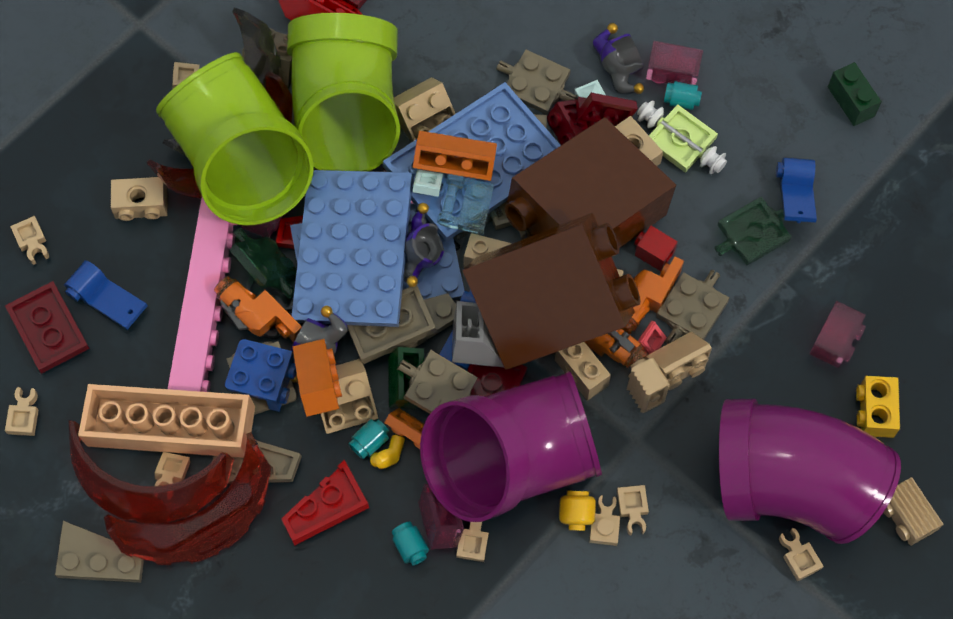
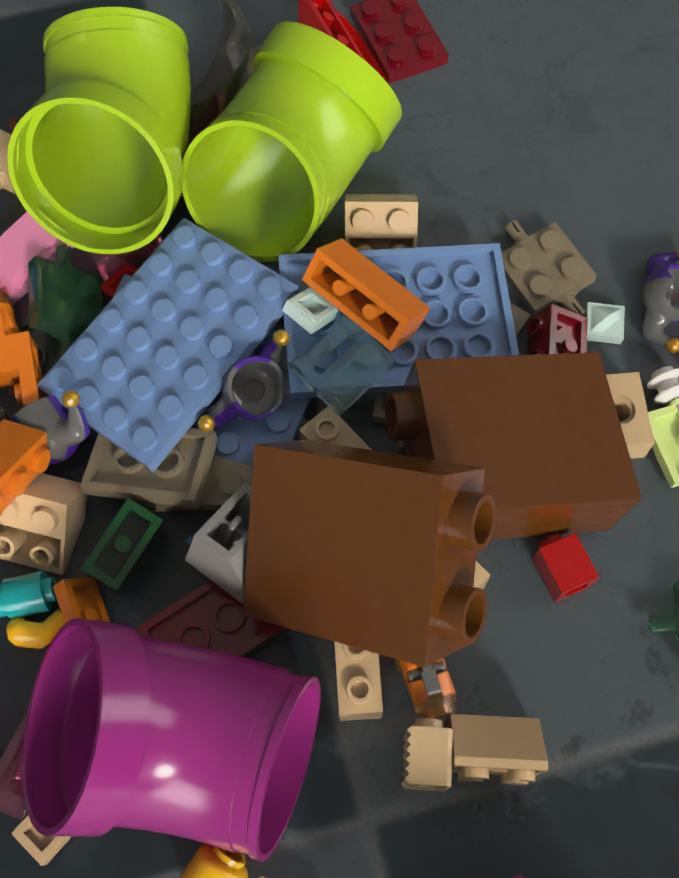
camera: 35 degrees right, 0 degrees up
dark tan plate [397,350,478,414] -> none
dark red bracket [576,92,638,126] -> none
orange plate [621,257,684,335] -> none
coral slope [638,321,667,355] -> none
dark tan plate [656,270,730,344] -> none

